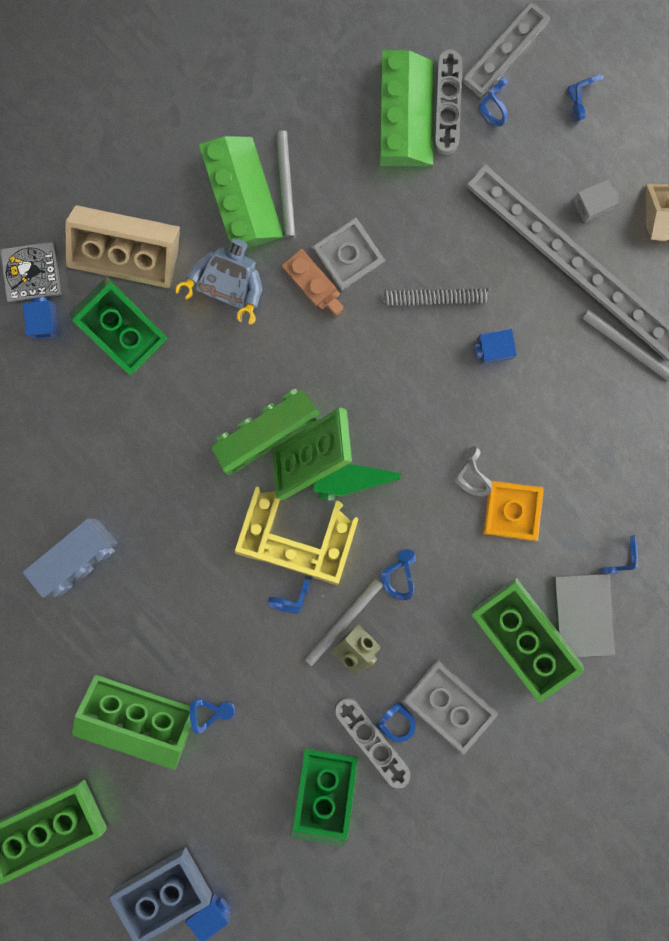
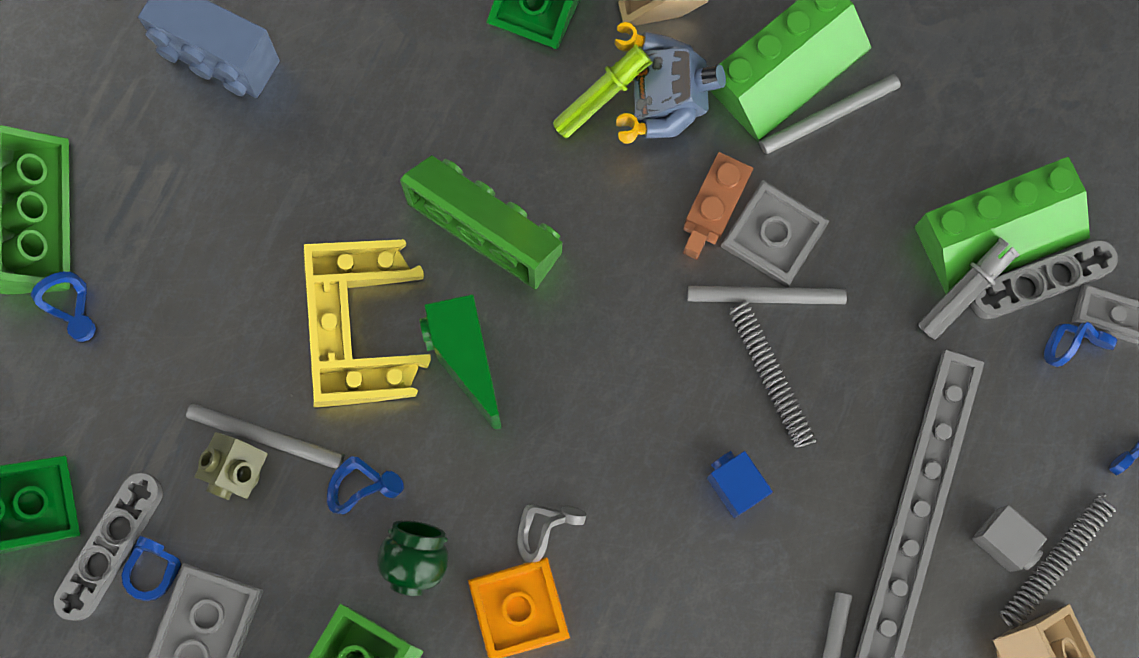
camera: 60 degrees right, 10 degrees down
blue piece [267,576,312,614] -> none
bright green tile [272,408,352,500] -> none
none -> dark green piece [377,521,449,596]
none -> lime axle [553,44,653,138]
none -> light grey bar [687,286,847,304]
none -> light grey axle [919,238,1020,339]
none -> light grey piece [1000,493,1116,627]

